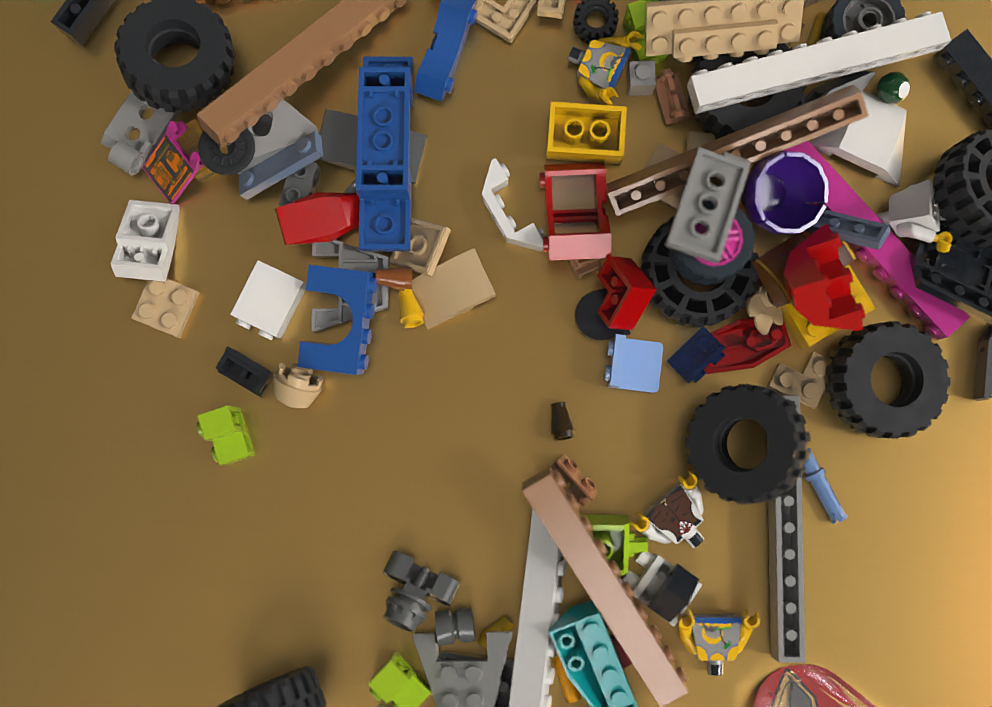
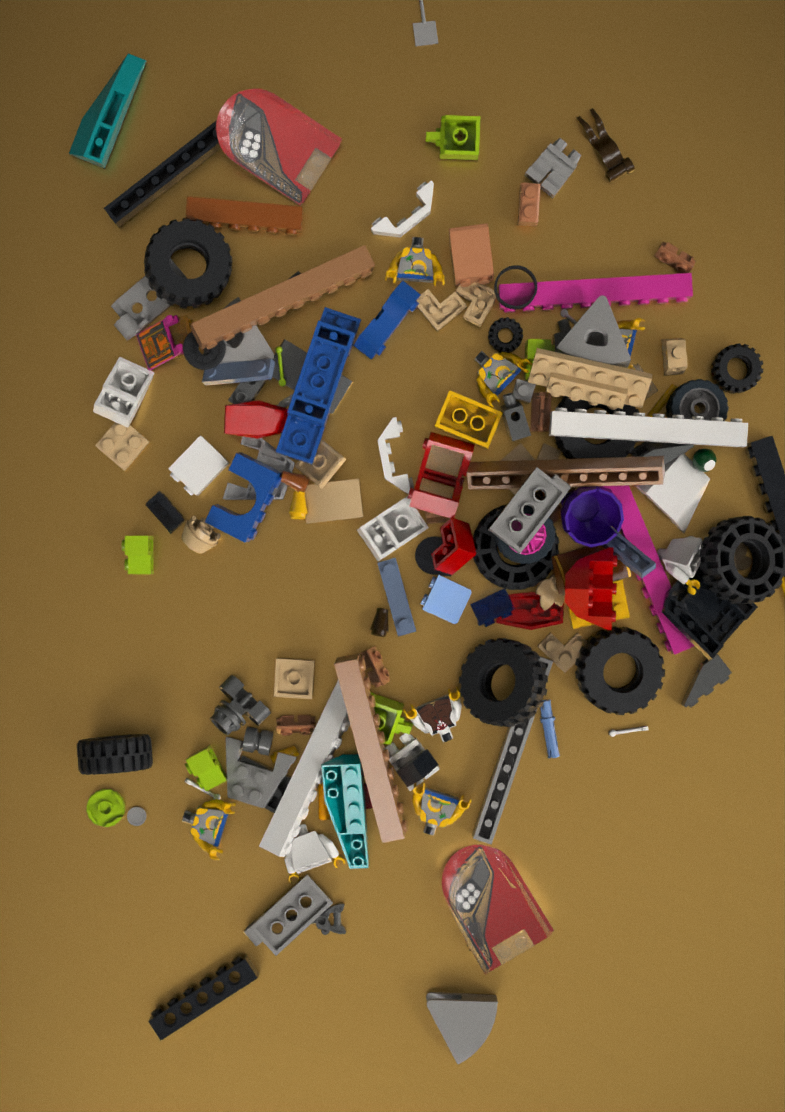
camera: 15 degrees right, 5 degrees up
none -> tan plate [274,658,315,699]
none -> lime hinge [275,346,287,387]
none -> nougat hinge [276,715,315,736]
none -> white slope [357,496,429,561]
none -> sand blue plate [377,558,416,636]
none -> dark grey torso [500,393,531,441]
none -> white hinge [609,726,649,737]

